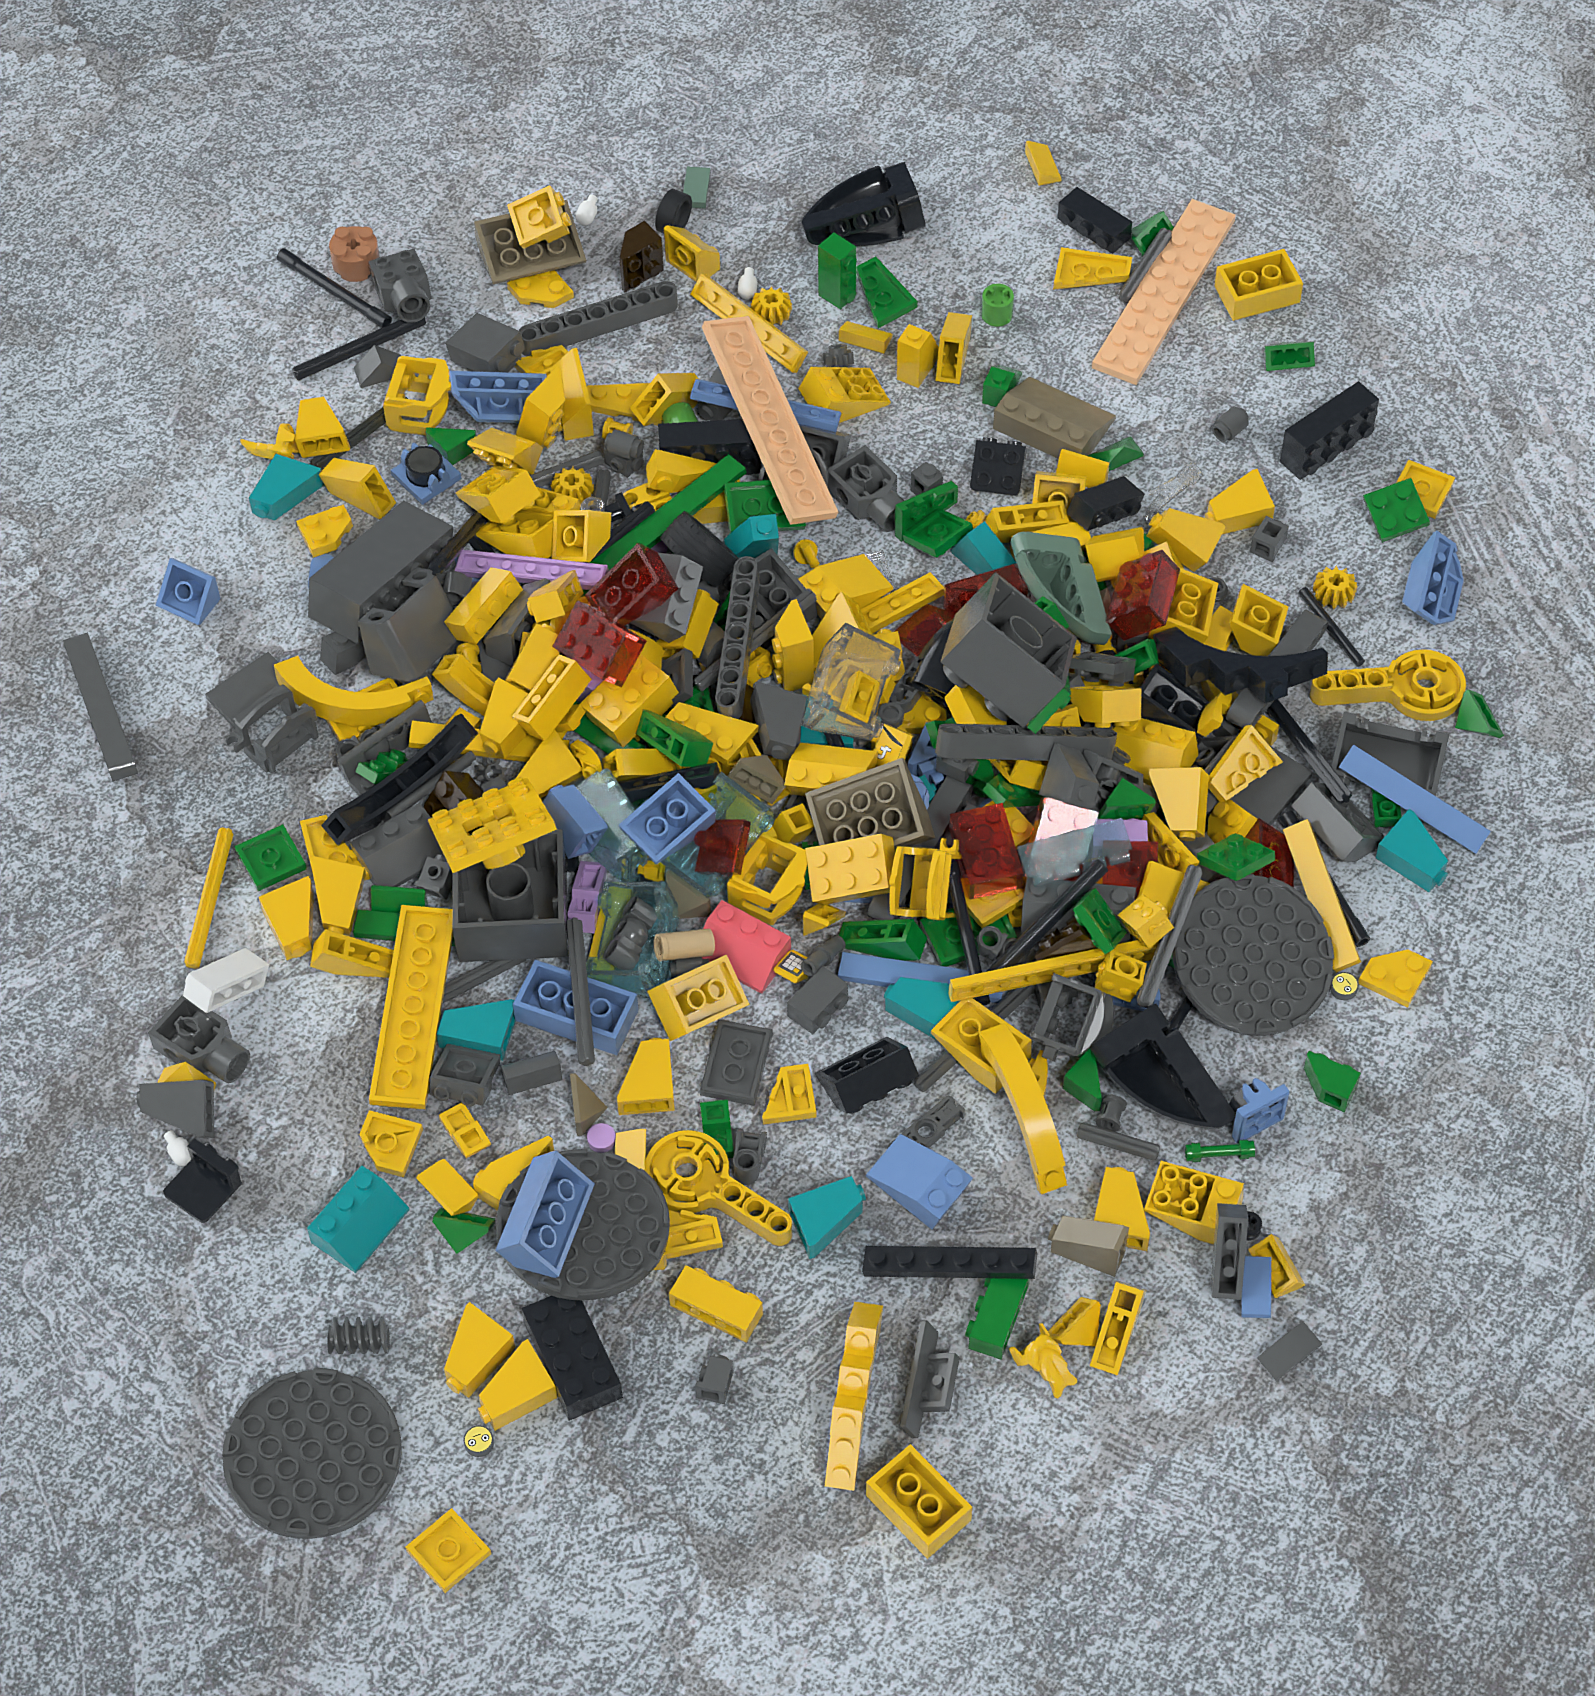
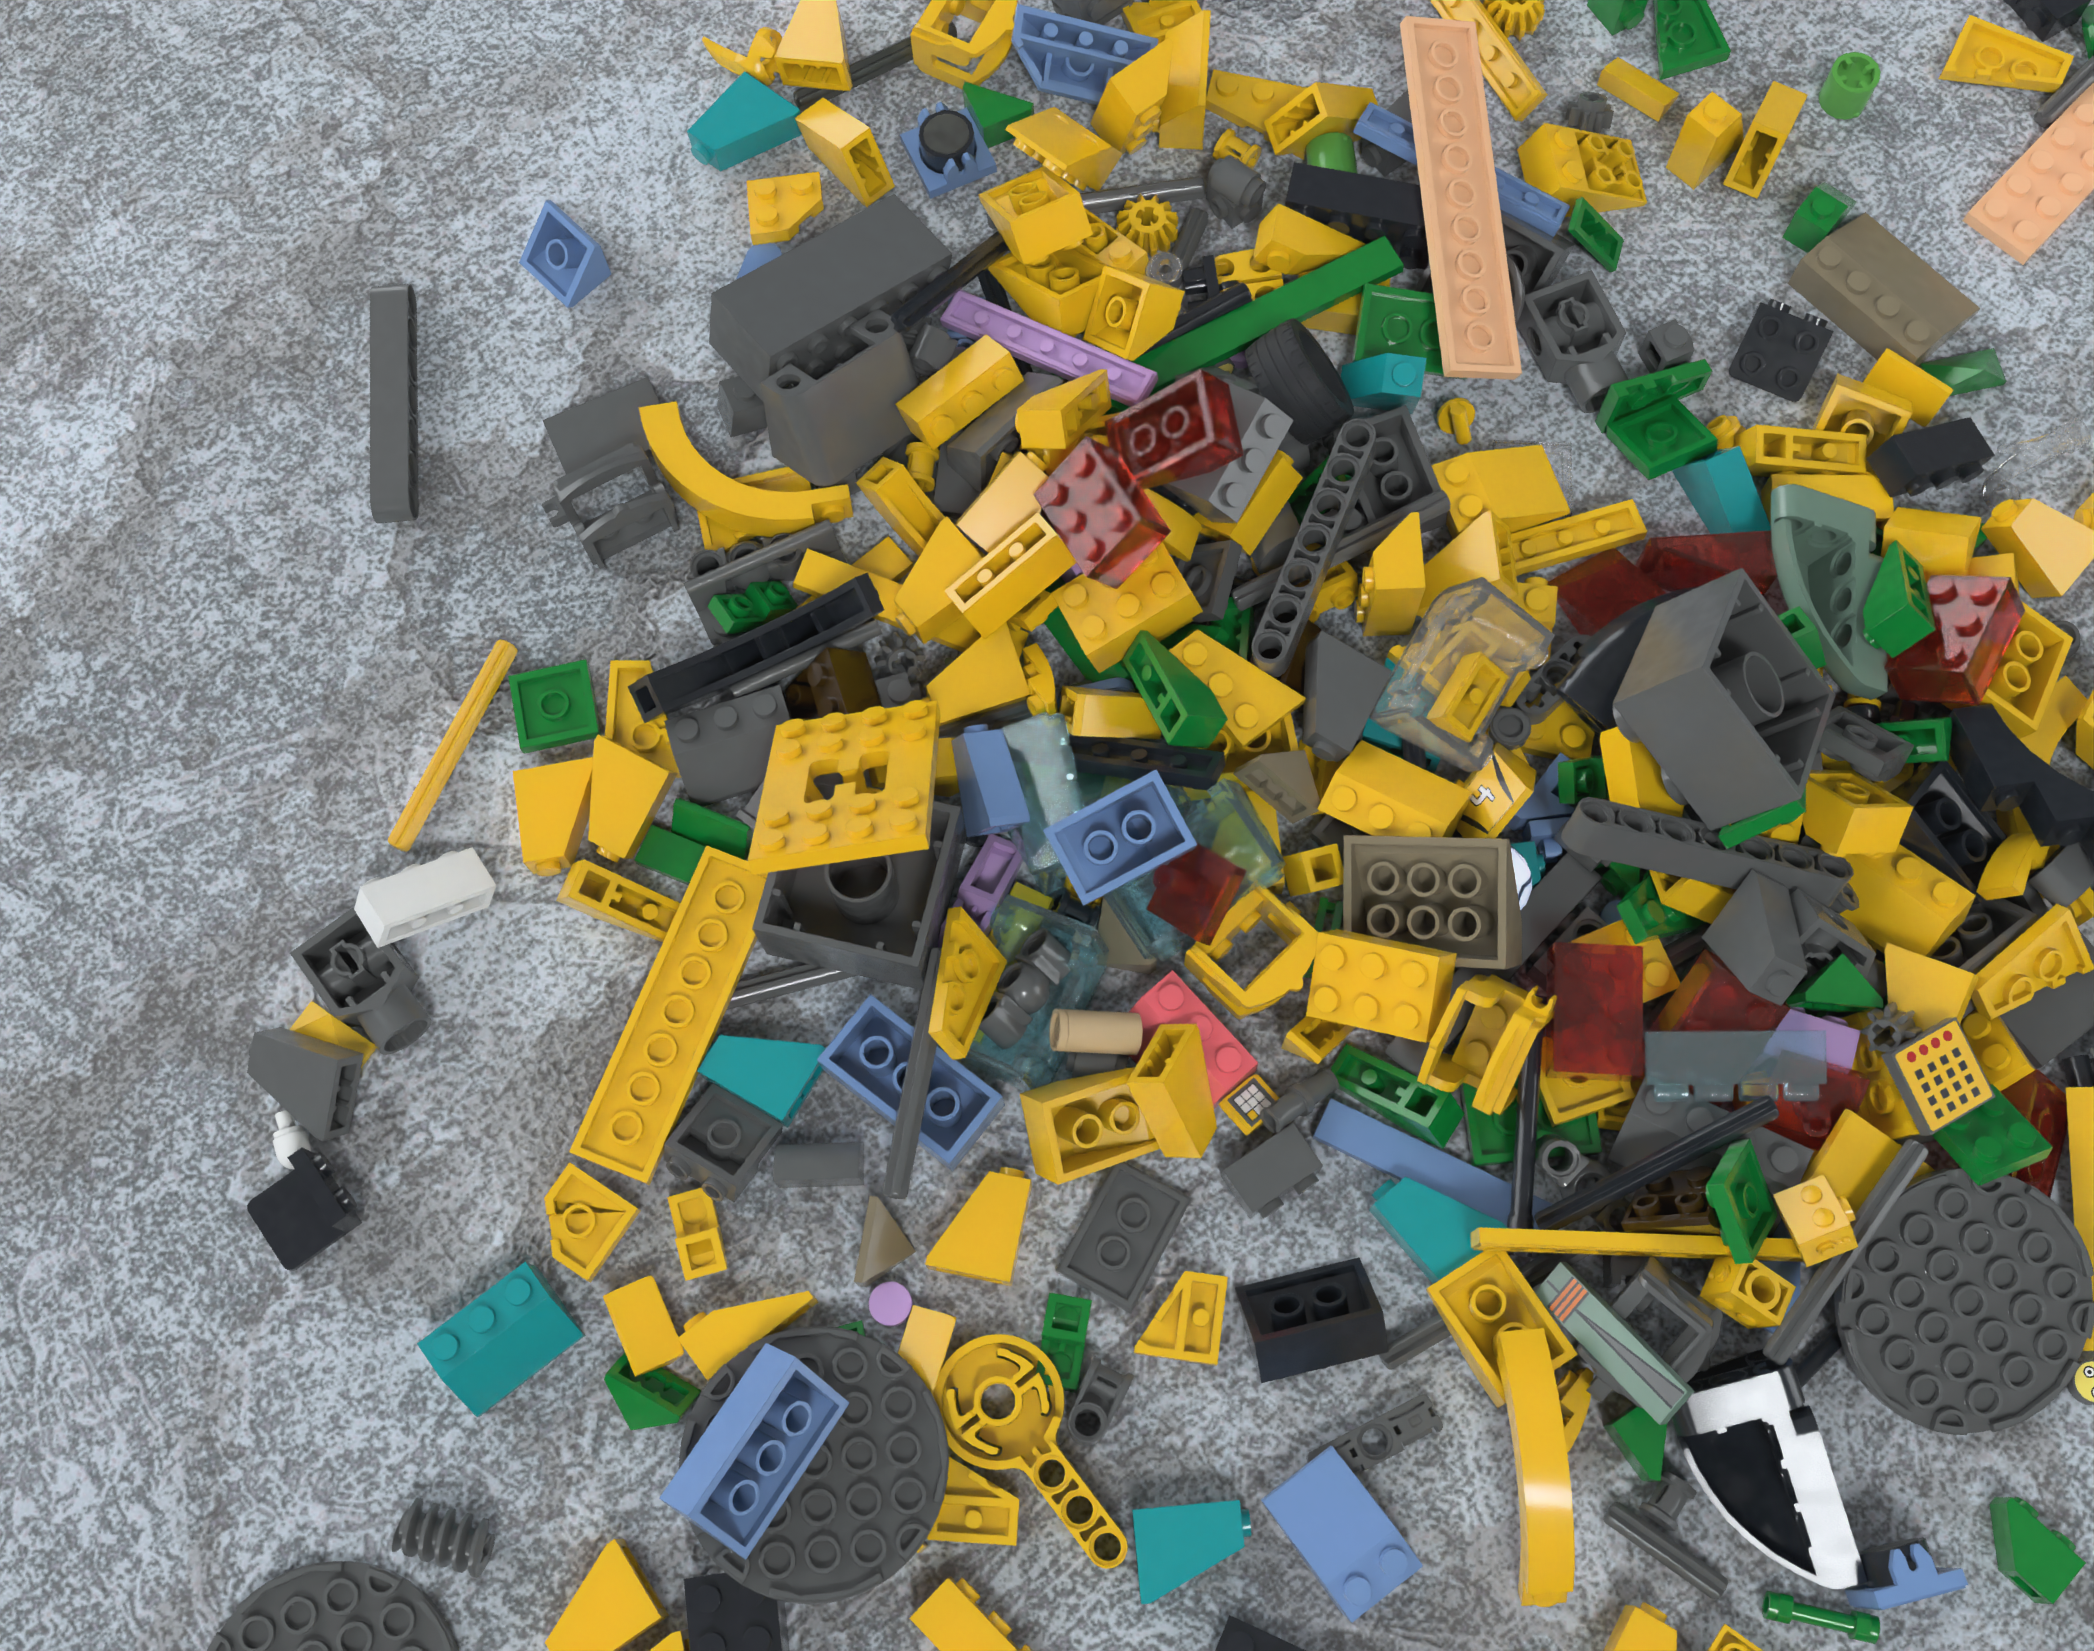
camera: 20 degrees right, 15 degrees up
none -> yellow wing [928,906,1007,1060]
none -> yellow slope [1127,1024,1217,1158]
none -> sand green tile [1535,1262,1694,1425]
none -> green slope [1566,197,1624,272]
none -> dark grey gear [1861,1002,1923,1053]
none -> green slope [1862,540,1936,658]
none -> tile [1881,1017,1995,1136]

